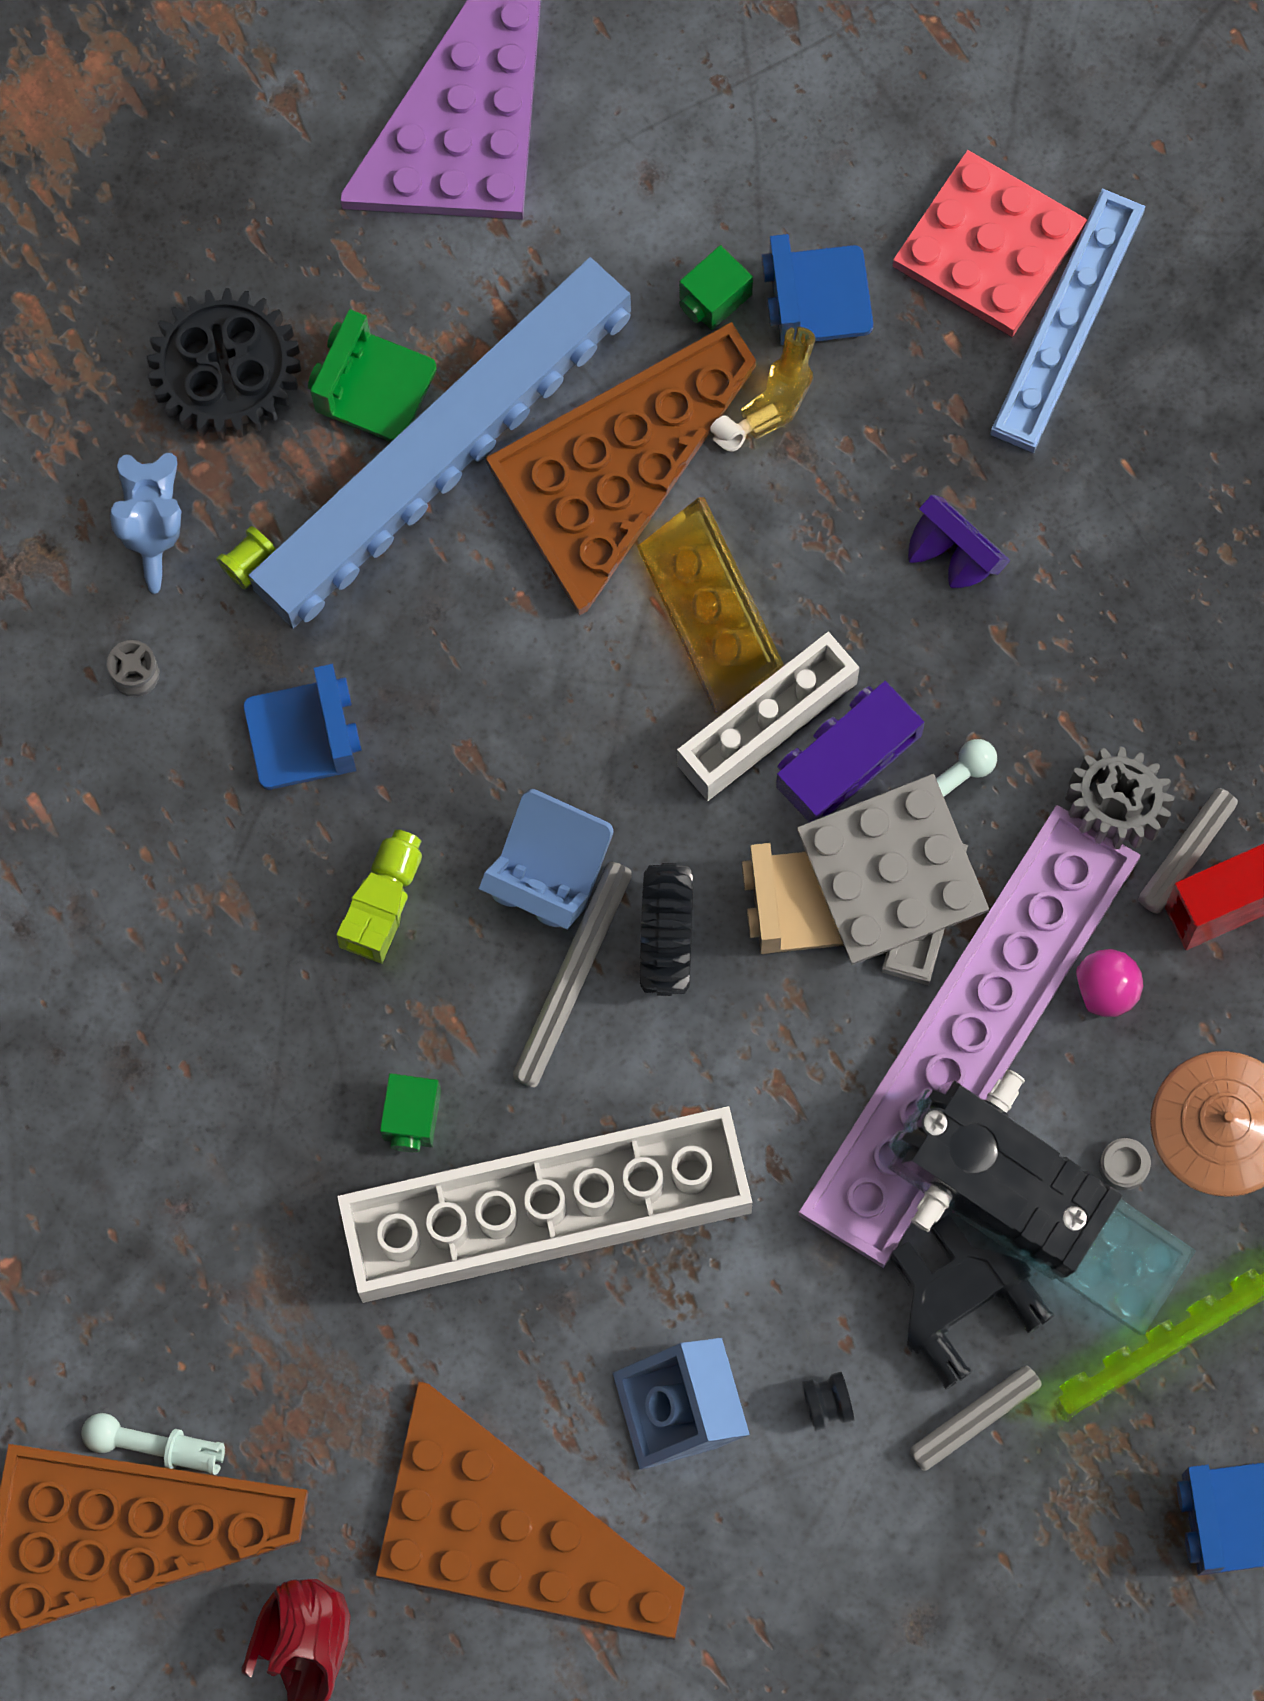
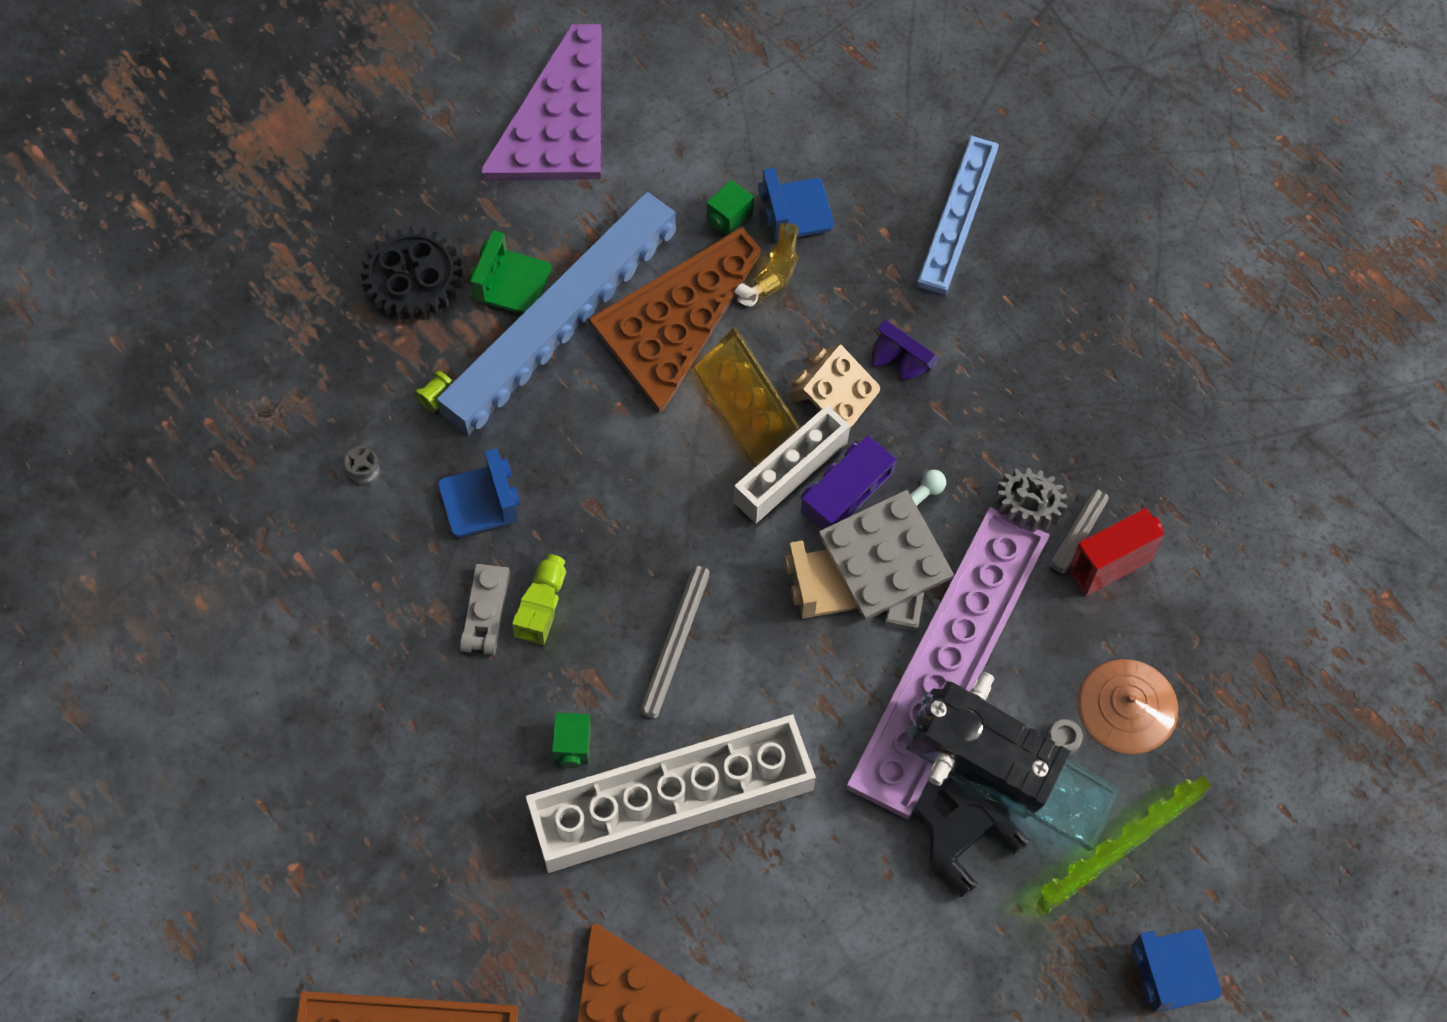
camera: 10 degrees left, 10 degrees down
light aqua pin [81,1413,225,1475] -> none
medium blue animal [110,453,181,594] -> none
medium blue bracket [479,789,613,929] -> none
medium blue slope [613,1338,750,1470] -> none
black gear [640,863,693,996] -> none
black wheel [802,1372,854,1431] -> none
coral plate [893,150,1087,337] -> none
light grey axle [910,1365,1042,1471] -> none
dark pink piece [1076,949,1143,1018] -> none
none -> light grey plate [460,564,510,655]
none -> tan bracket [786,344,880,428]

